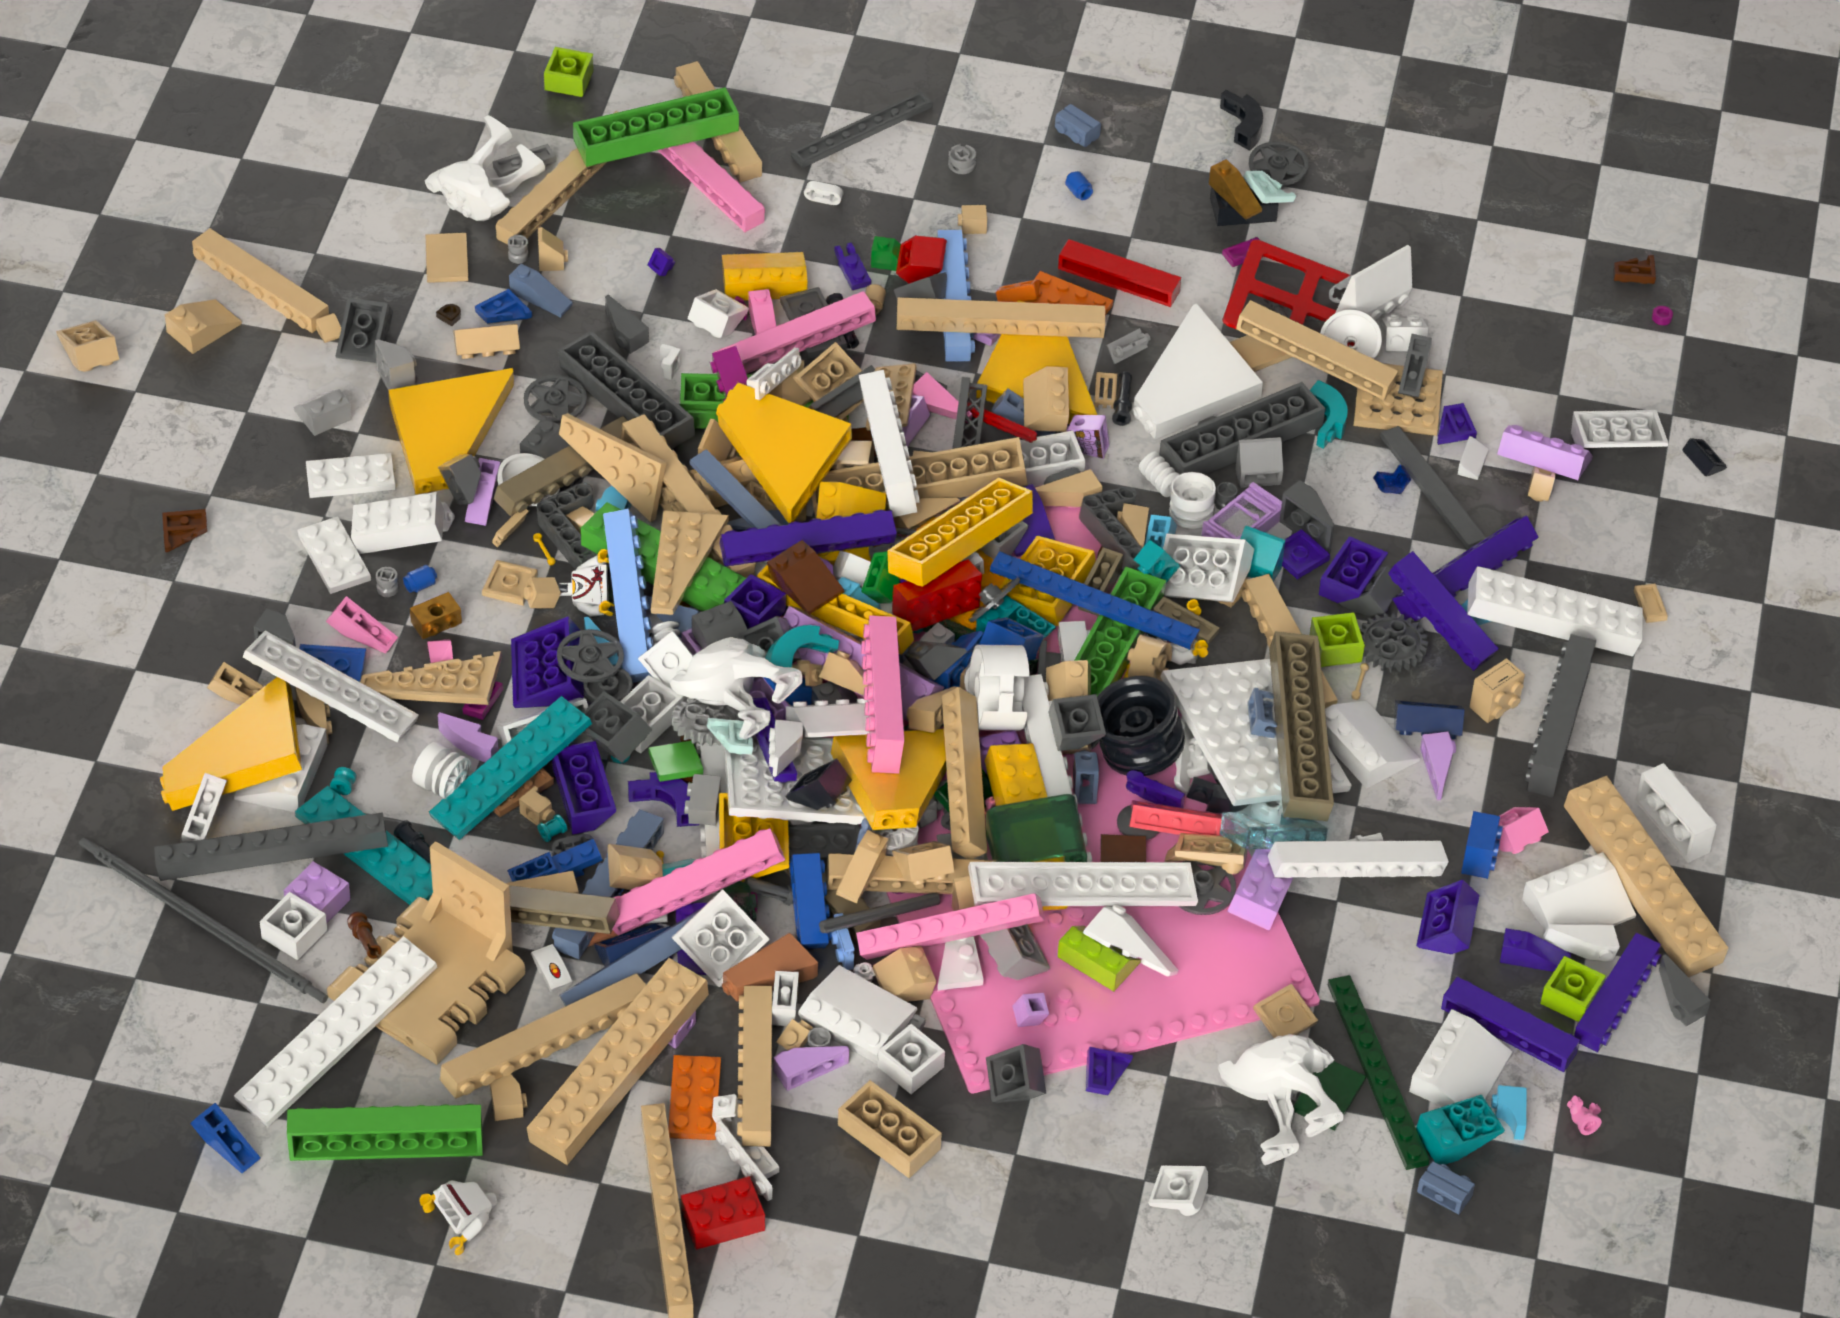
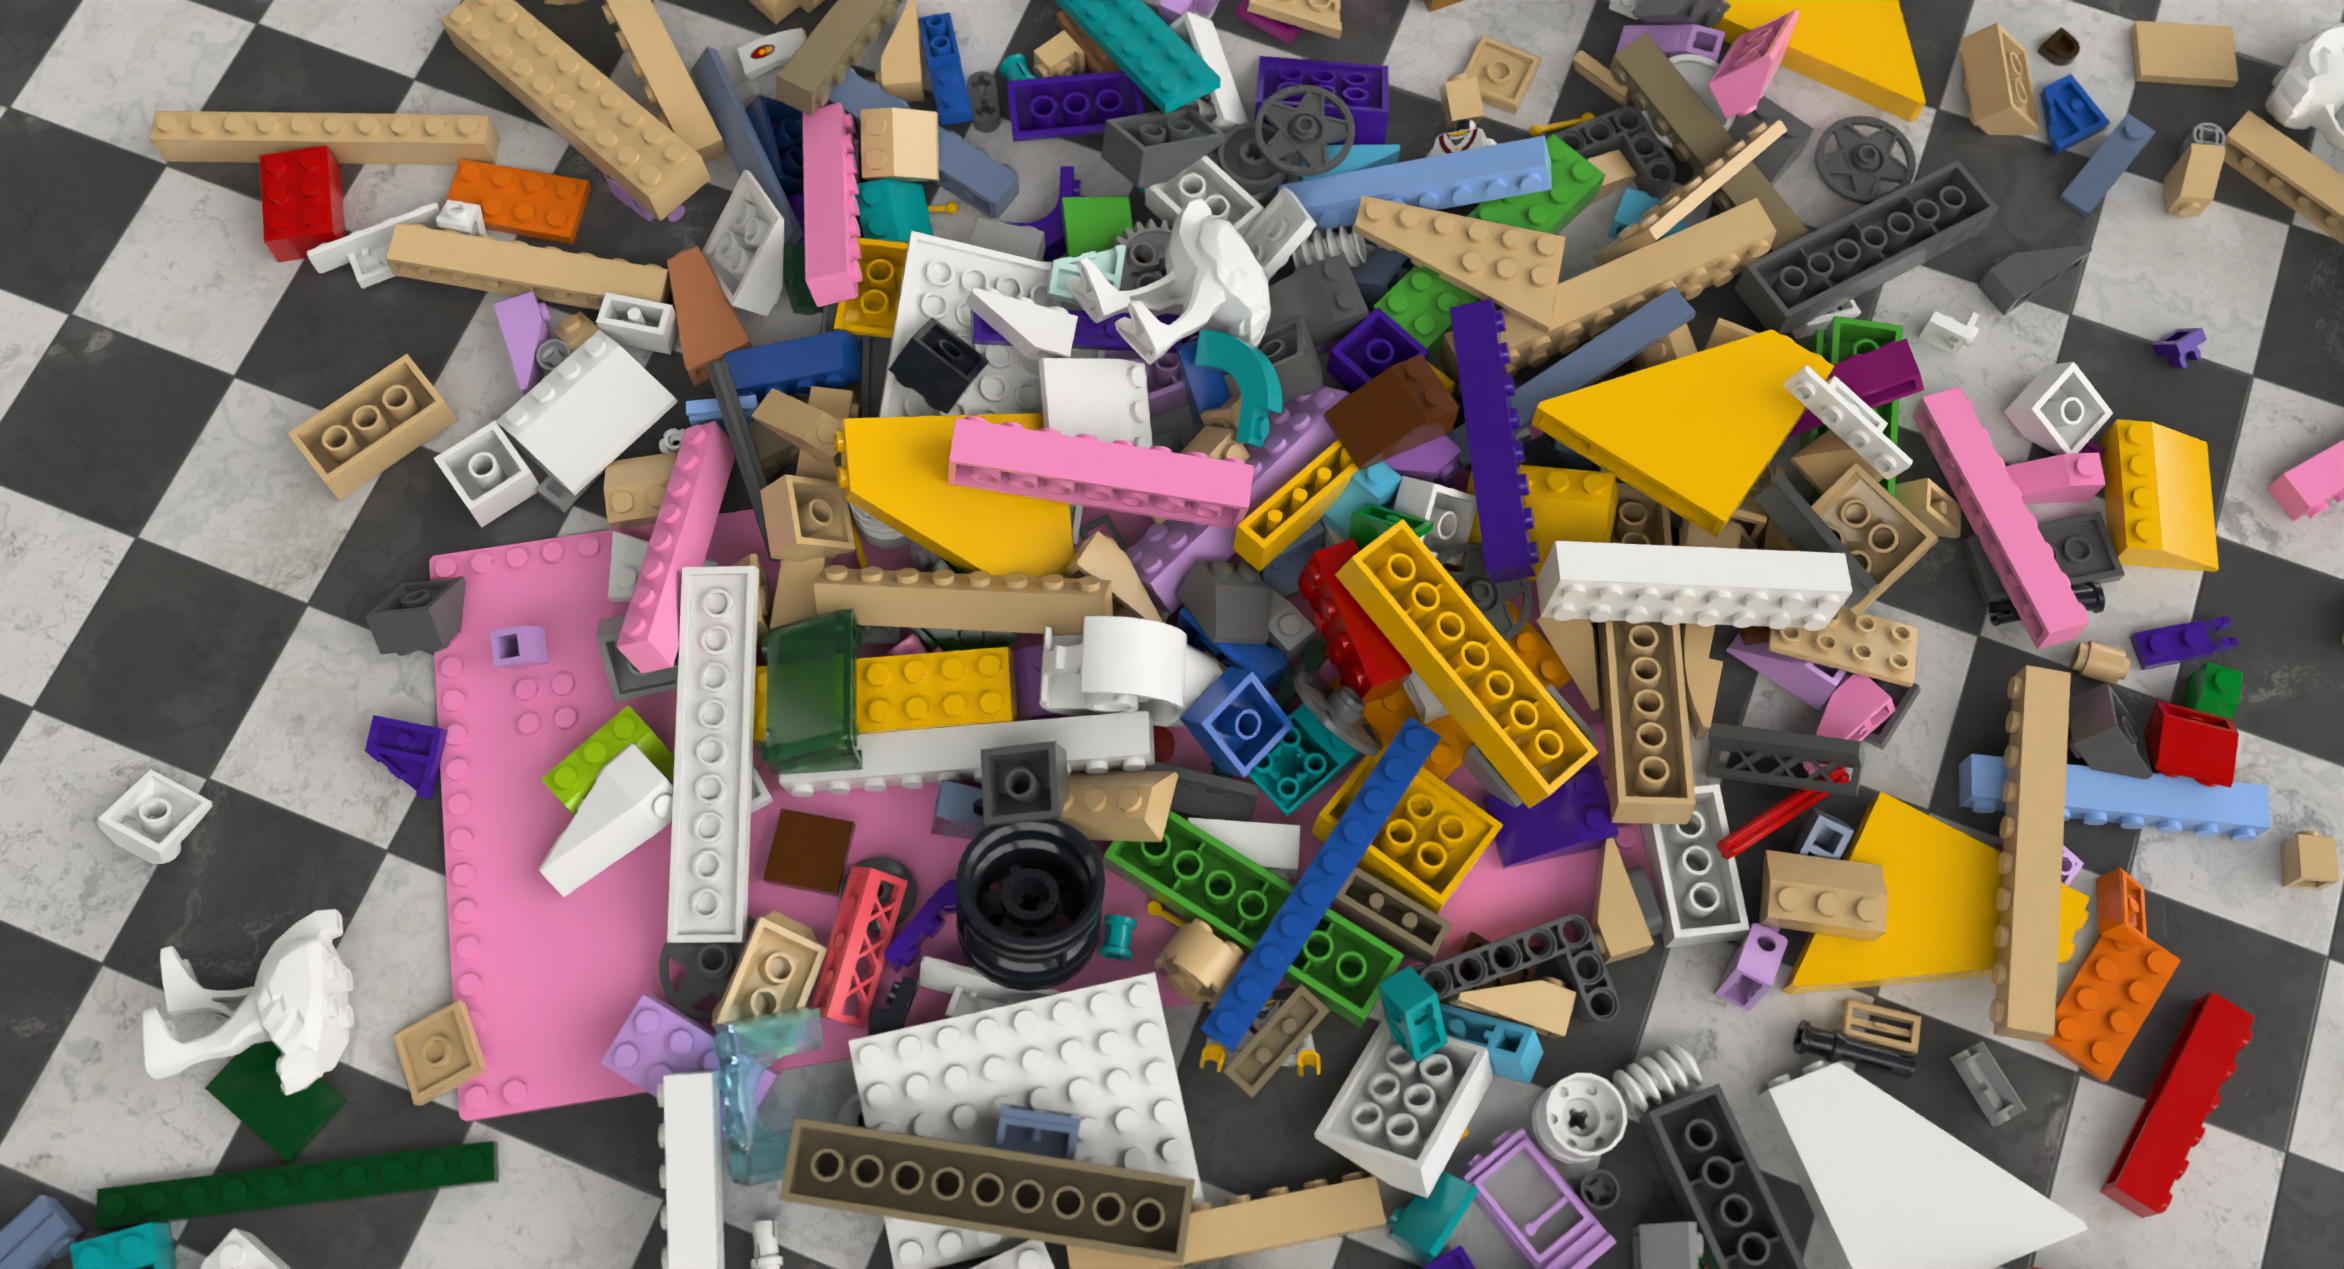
camera: 100 degrees right, 20 degrees up
none -> bright pink slope [1708,9,1799,119]

